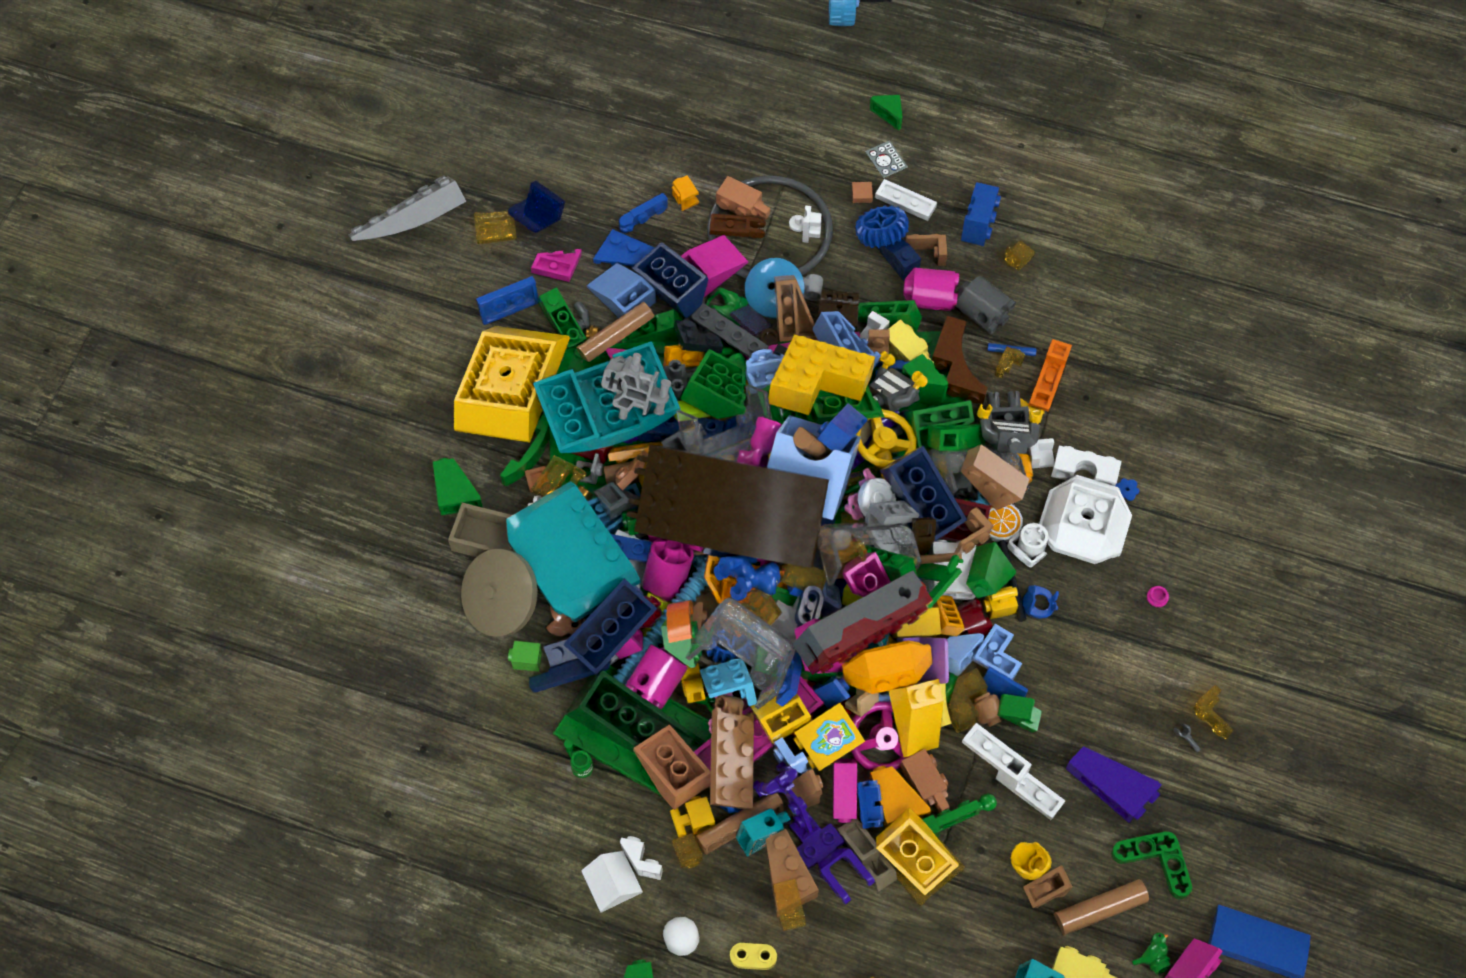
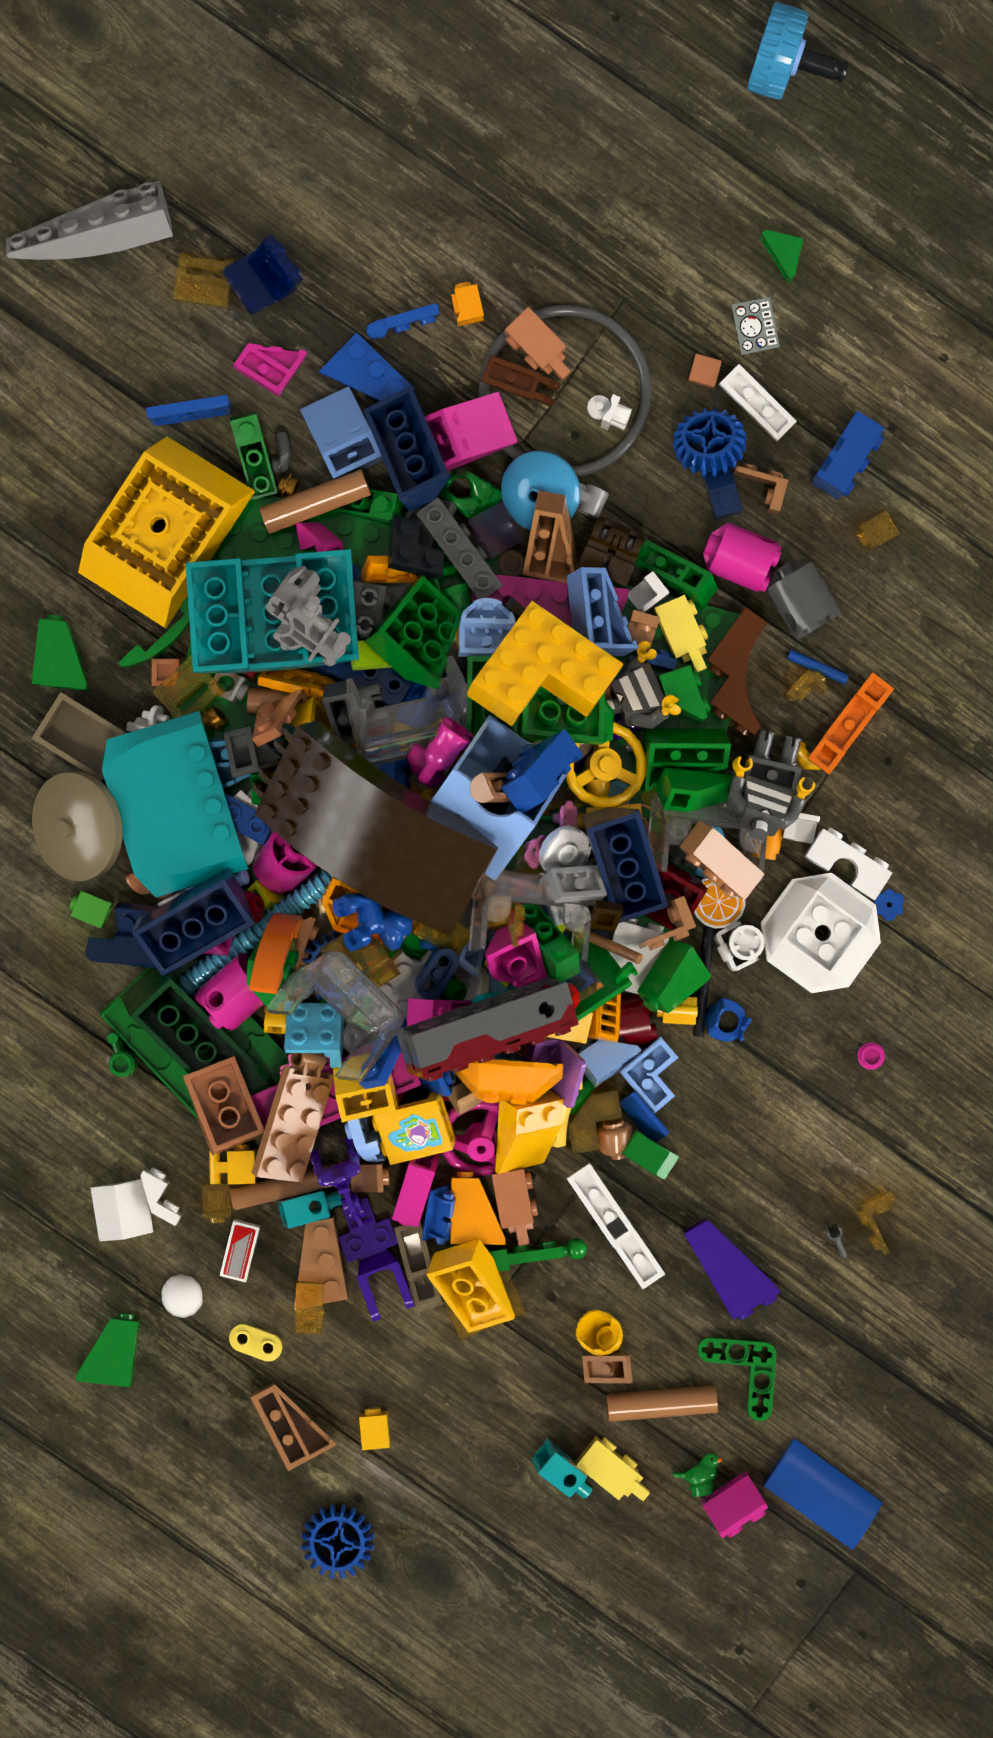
camera: 10 degrees right, 25 degrees up
none -> slope [220,1219,260,1282]

